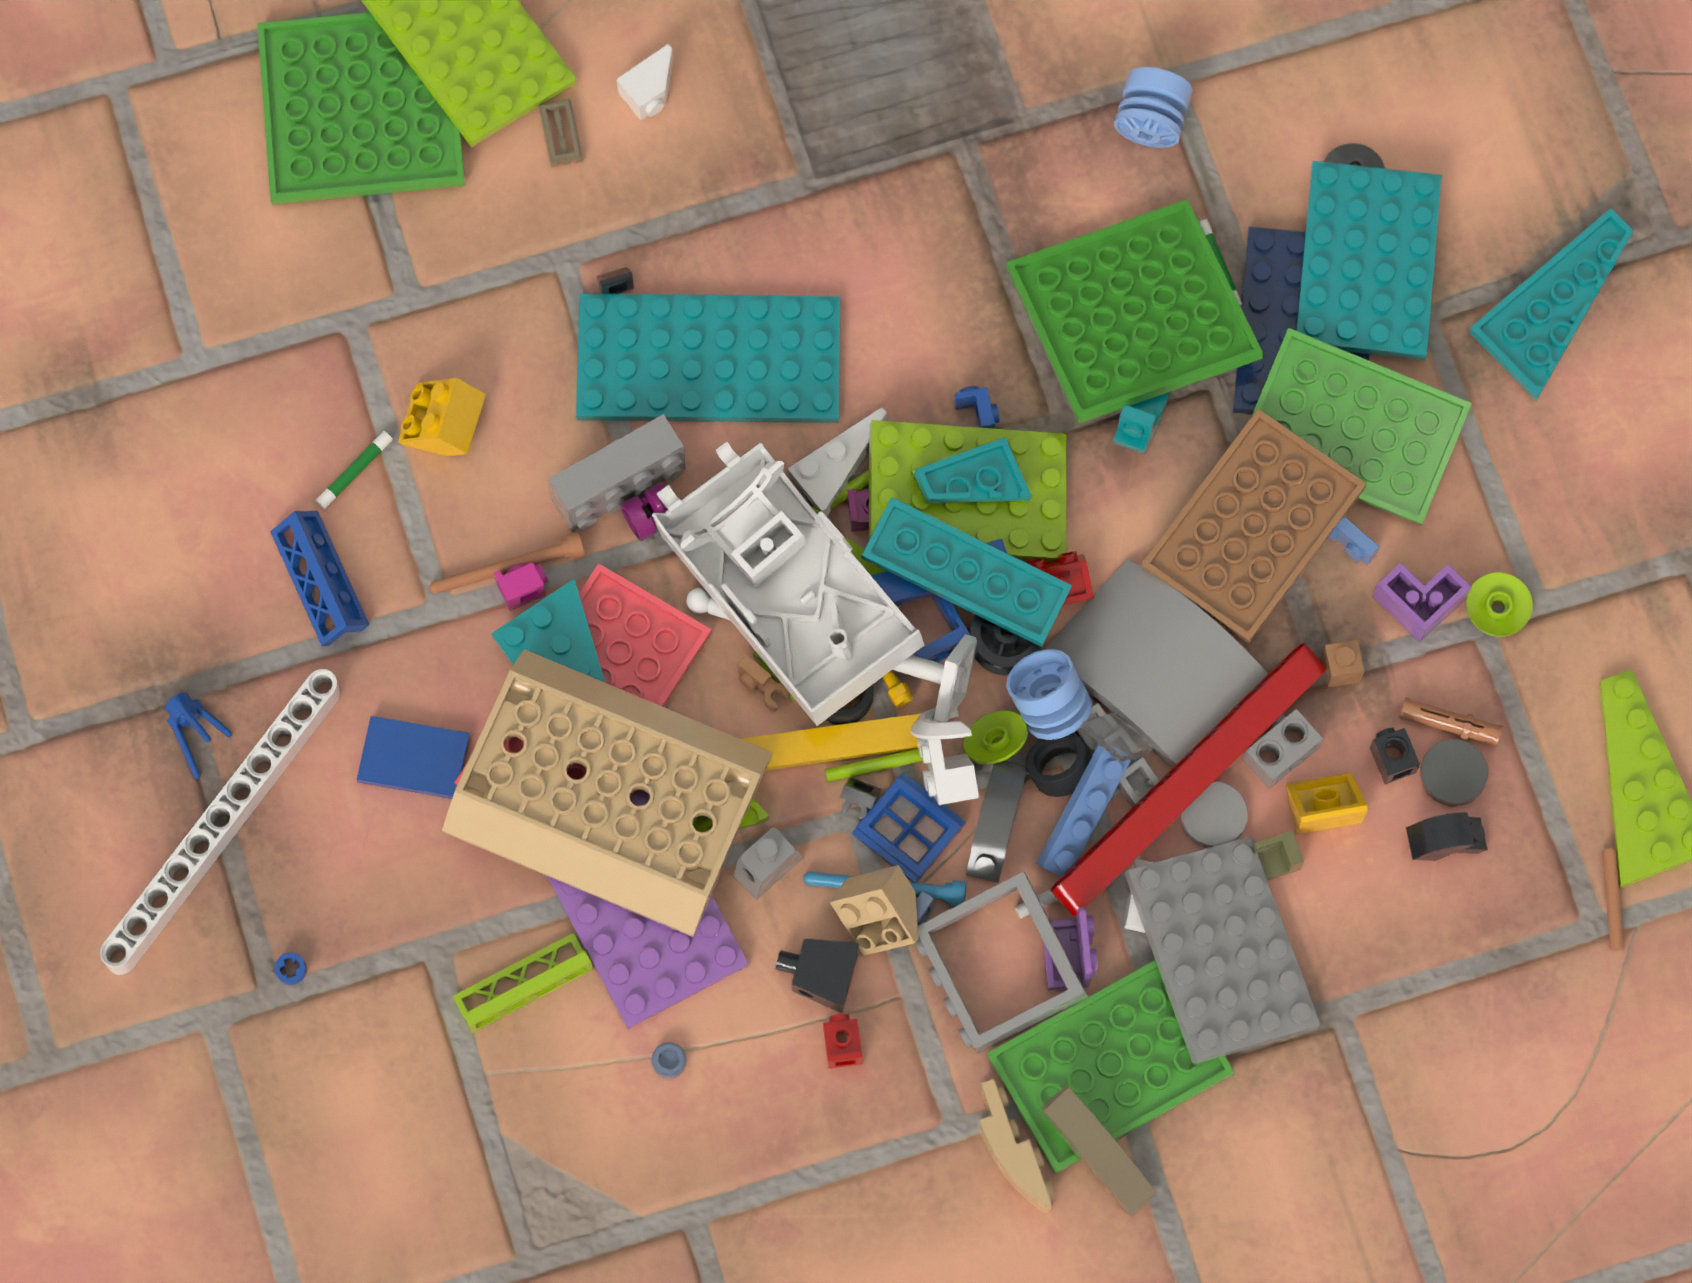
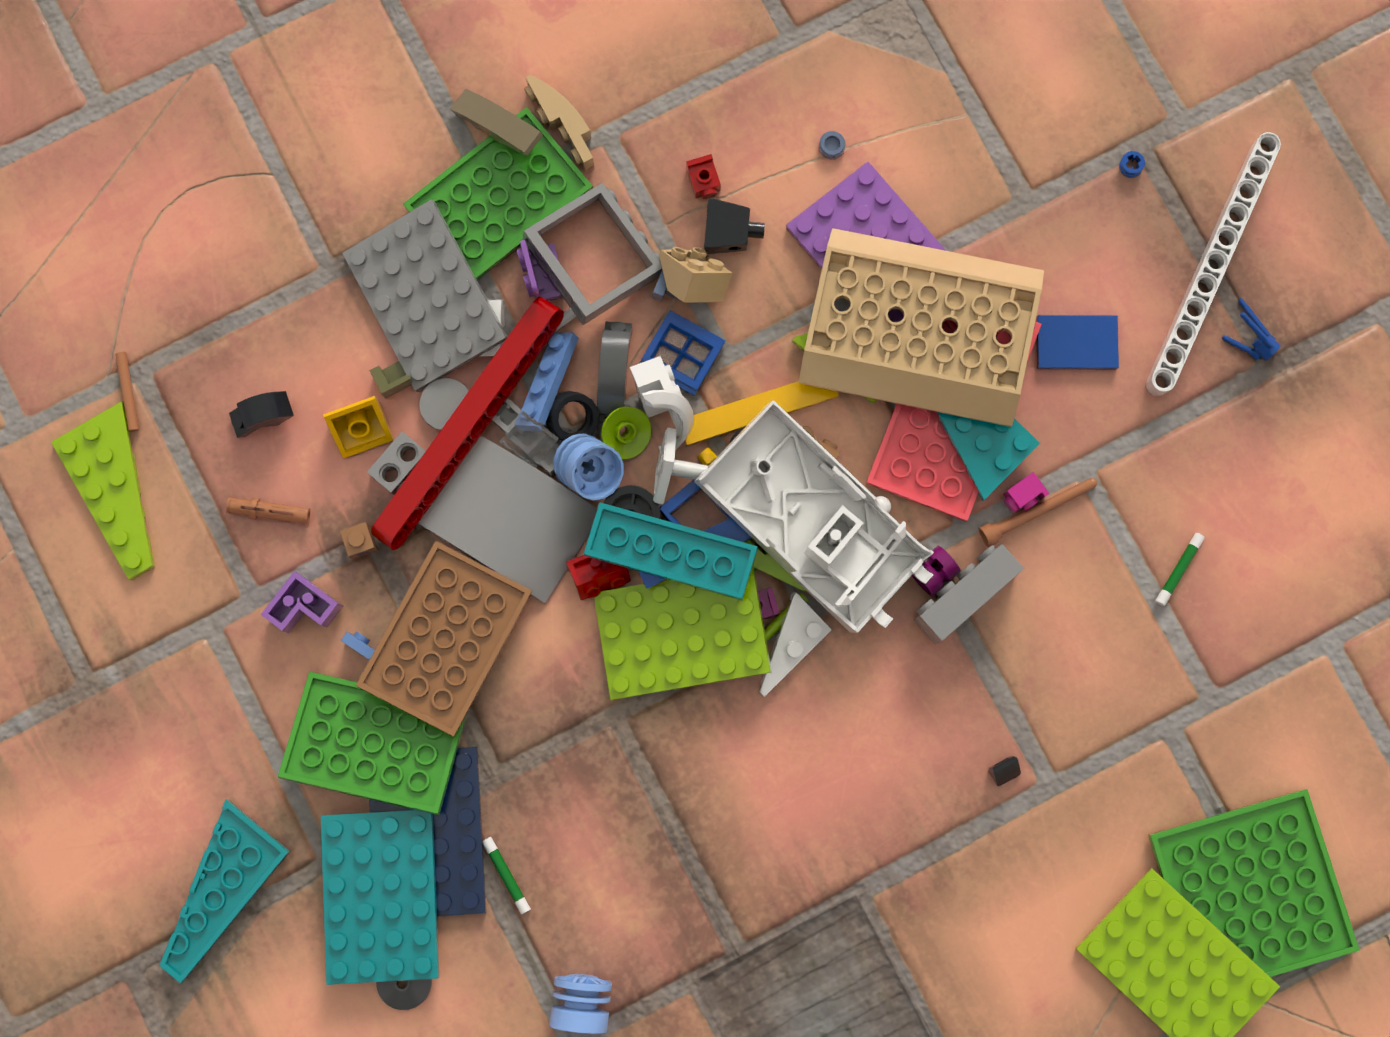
camera: 170 degrees right, 10 degrees up
blue fence [270,510,369,646] -> none
yellow slope [398,378,486,456] -> none
lime fence [452,933,593,1033] -> none
dark tan tile [539,99,583,167] -> none
teal plate [576,293,840,423] -> none
white slope [616,44,673,121] -> none
light grey torso [733,826,804,900] -> none
dark azure piece [803,872,966,907] -> none
lime bar [824,748,923,783] -> none
tile [840,777,881,820] -> none
teal wing [913,437,1032,503] -> none
blue bracket [954,386,1000,429] -> none
bright green plate [1006,199,1263,424] -> none
teal arch [1113,392,1169,454] -> none
black brick [1370,727,1420,784] -> none
dark grey tile [1420,739,1488,806] -> none
lime dish [1466,572,1533,637] -> none

